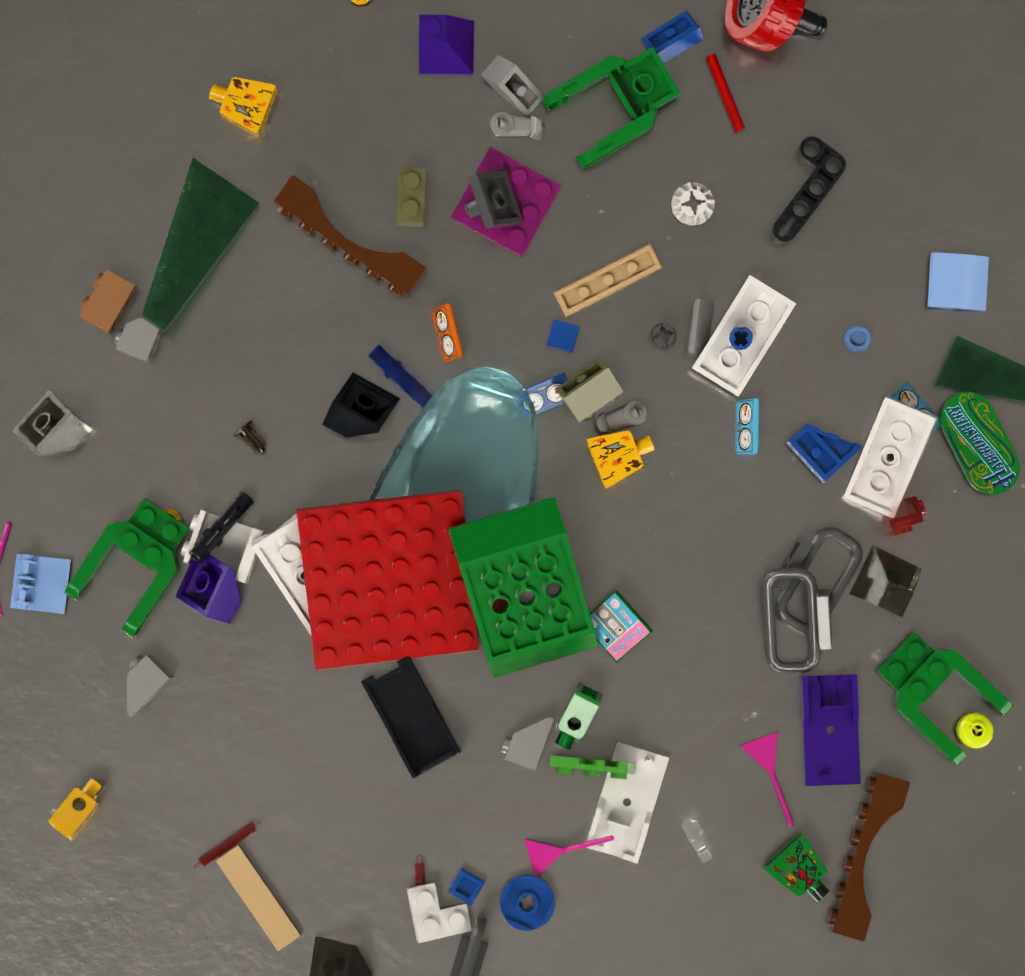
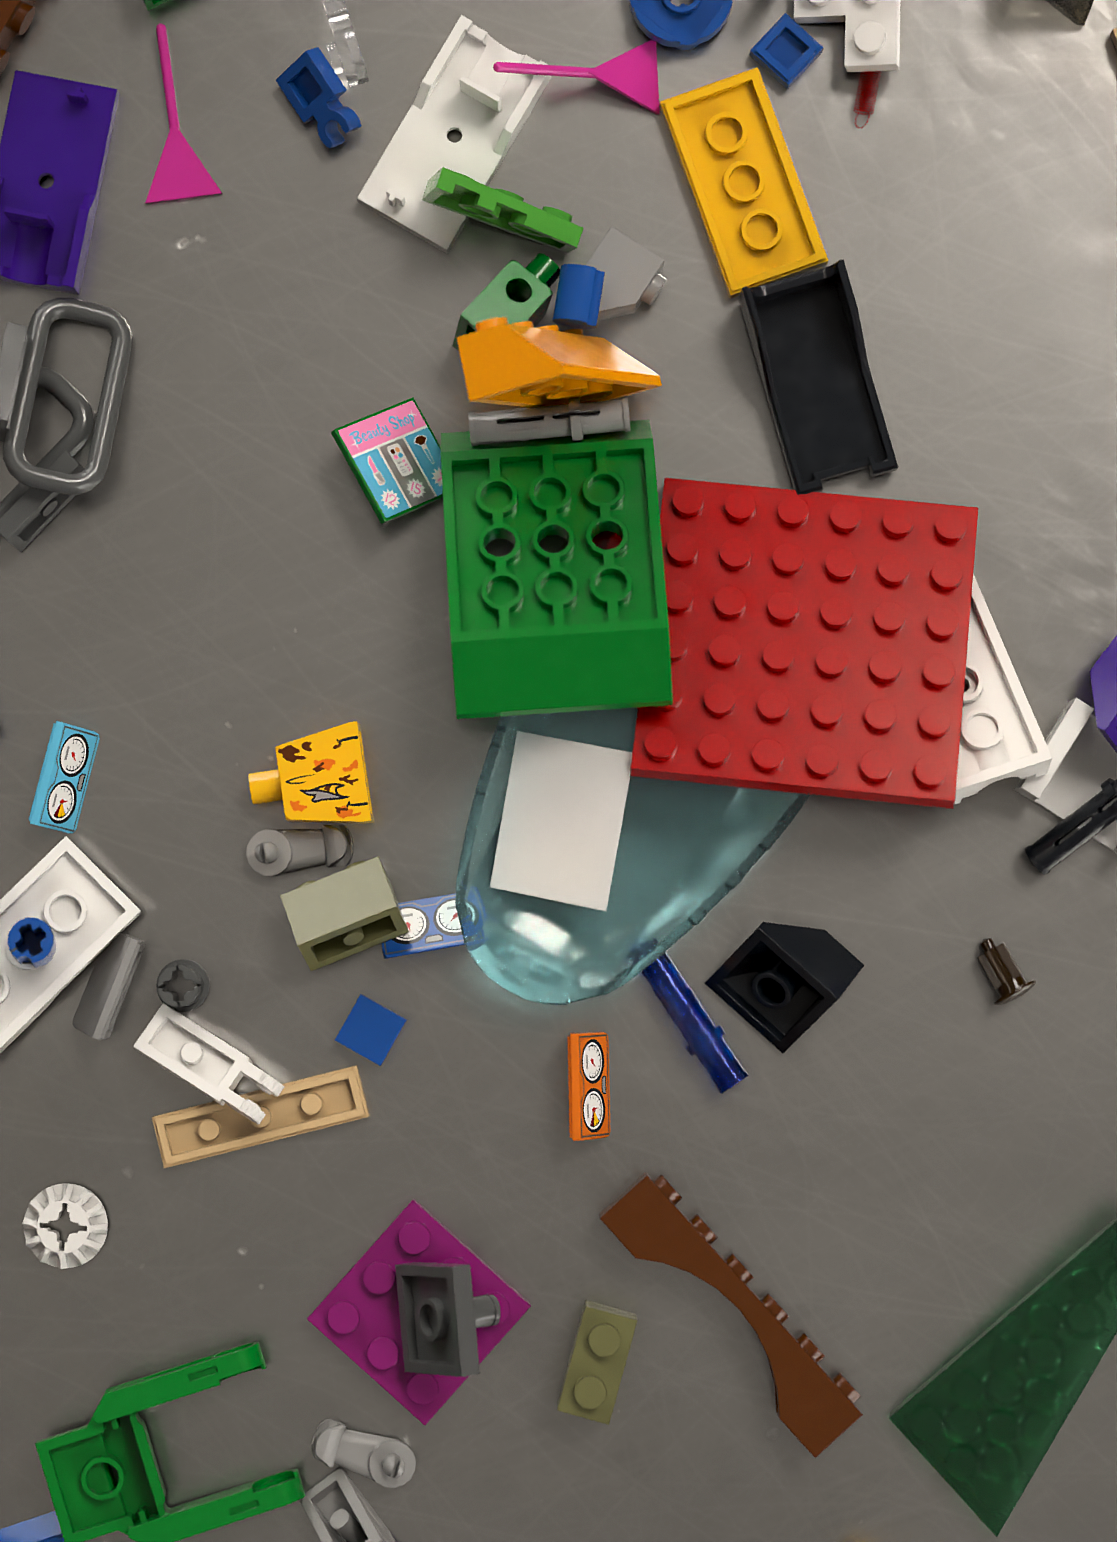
camera: 165 degrees left, 0 degrees up
none -> white hinge [133,1003,284,1124]
none -> blue plate [276,47,361,148]
none -> light orange slope [457,317,662,408]
none -> light grey pin [469,397,631,446]
none -> white sticker [490,731,633,911]
none -> blue piece [553,264,605,329]
none -> yellow tile [660,67,829,299]

